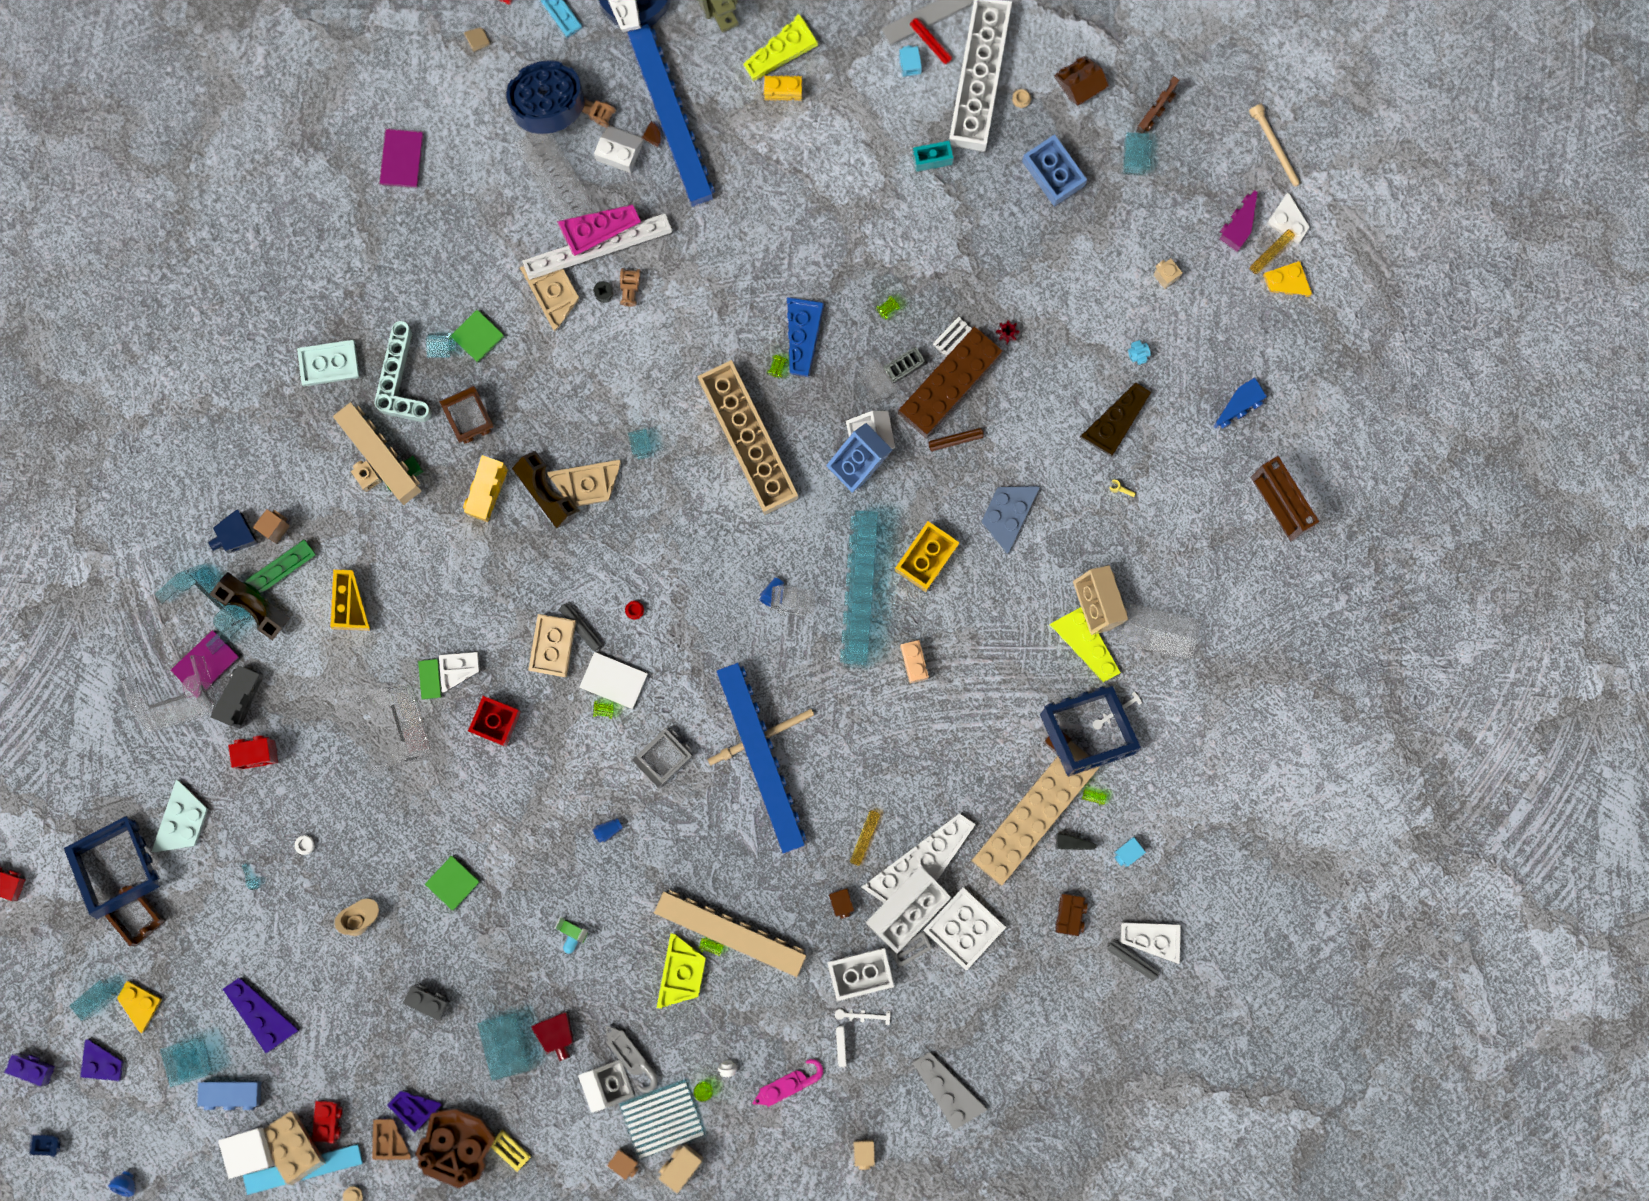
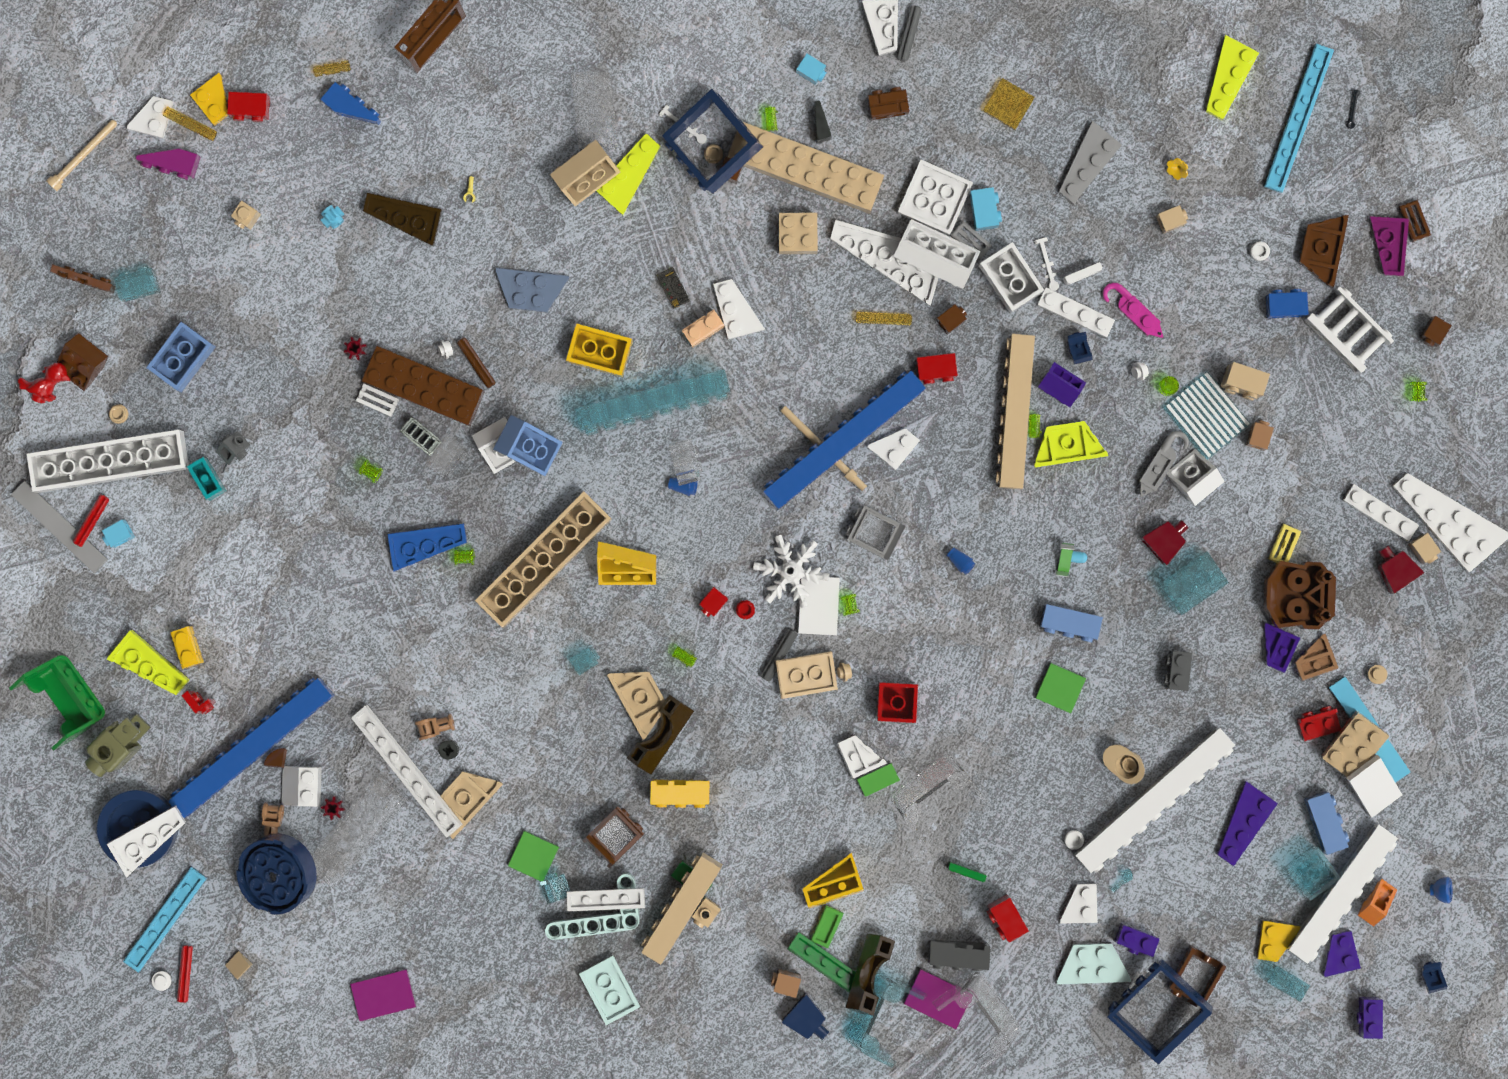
camera: 110 degrees left, 5 degrees up
dark pink wing [557,205,641,256] -> none
none -> red animal [18,362,70,403]
none -> red bracket [181,691,216,715]
none -> dark grey brick [215,431,250,465]
none -> red brick [227,92,270,122]
none -> clear yellow axle [313,60,351,77]
none -> dark red gear [321,796,346,821]
none -> white plate [437,340,453,359]
none -> white plate [567,888,645,911]
none -> yellow wedge [597,541,657,585]
none -> clear smoke tile [656,266,690,310]
none -> clear neon green pin [672,646,697,668]
none -> red brick [699,587,729,617]
none -> tan plate [704,144,723,164]
none -> white wing [713,279,765,340]
none -> white piece [753,535,829,608]
none -> tan brick [779,213,818,254]
none -> bright green tile [811,905,844,948]
none -> tan plate [837,663,852,682]
none -> white wing [867,429,920,470]
none -> red brick [916,353,958,385]
none -> green tile [947,861,987,883]
none -> medium azure brick [970,187,1002,231]
none -> clear yellow tile [983,78,1035,130]
none -> white plate [1037,288,1115,338]
none -> dark purple brick [1038,362,1086,408]
none -> medium blue brick [1040,604,1103,643]
none -> white wing [1060,883,1098,924]
none -> dark blue bracket [1067,332,1092,365]
none -> white brick [1074,727,1235,873]
none -> dark purple brick [1114,923,1160,957]
none -> yellow plant [1167,158,1188,180]
none -> white brick [1287,824,1398,964]
none -> orange arch [1358,879,1397,927]

